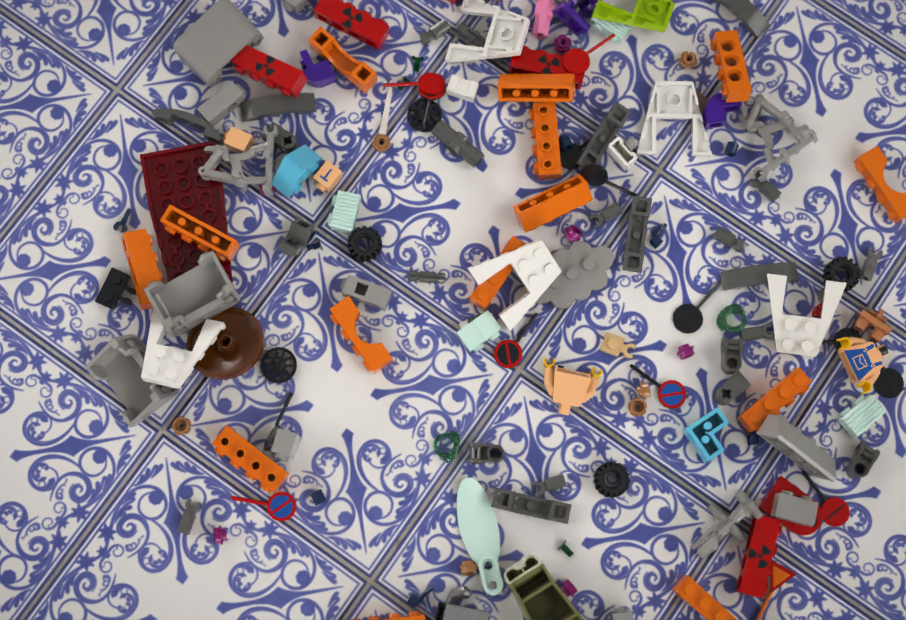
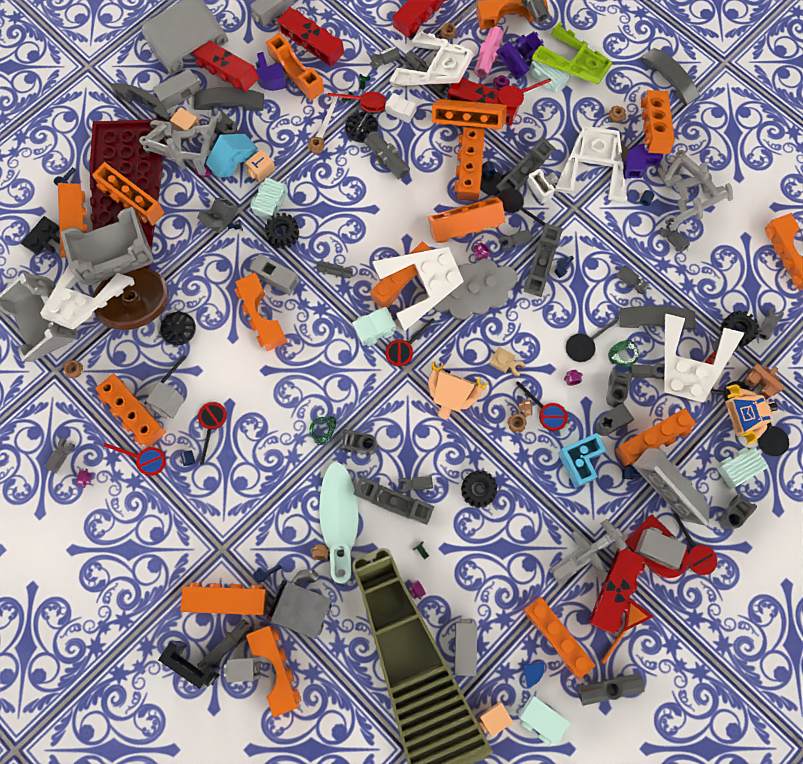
camera: 15 degrees right, 5 degrees down
none -> piece [198,402,227,465]

